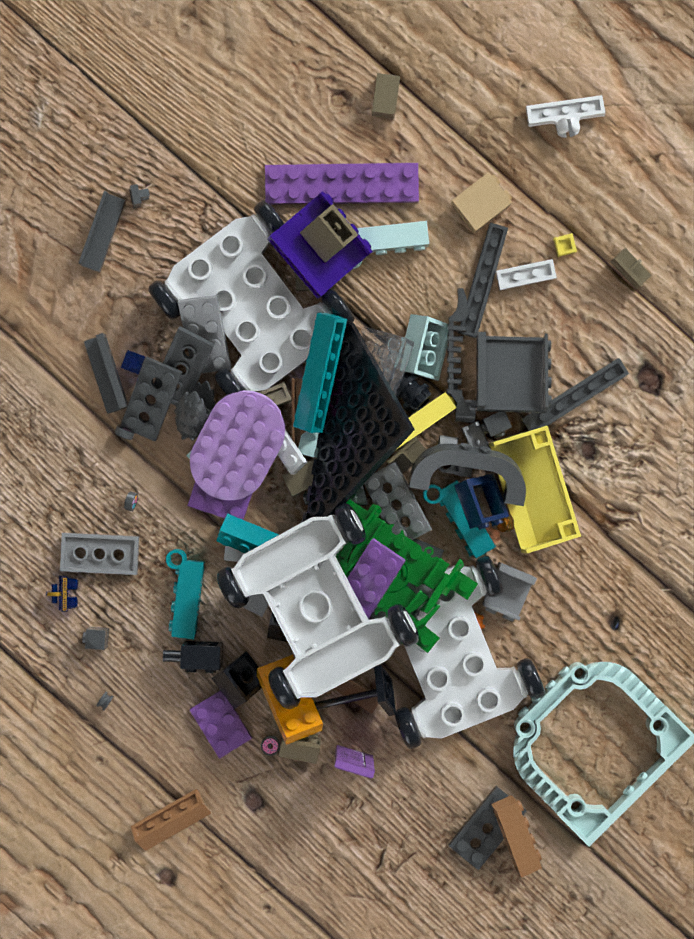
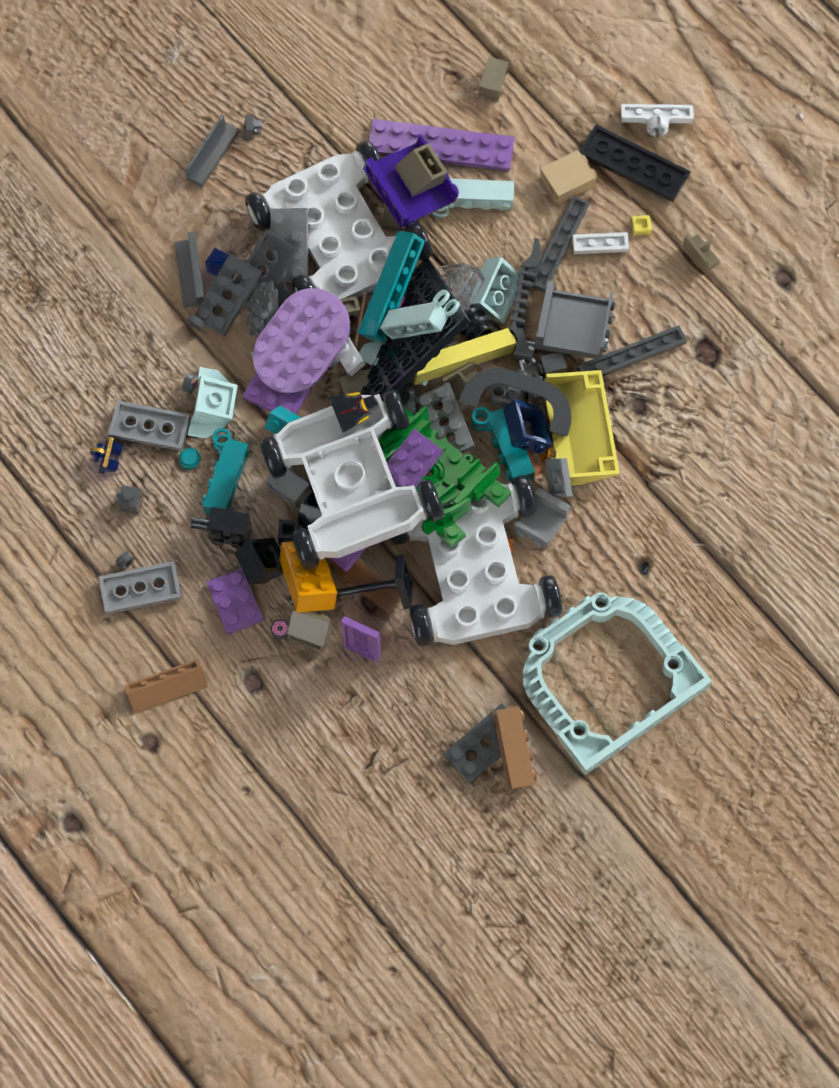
camera: 10 degrees right, 20 degrees down
none -> light grey plate [99,561,182,615]
none -> teal piece [179,448,201,469]
none -> light aqua piece [188,367,238,439]
none -> black brick [278,519,300,546]
none -> black torso [329,391,378,433]
none -> light aqua hinge [380,290,459,339]
none -> light grey tile [545,458,573,497]
none -> black plate [579,124,691,202]

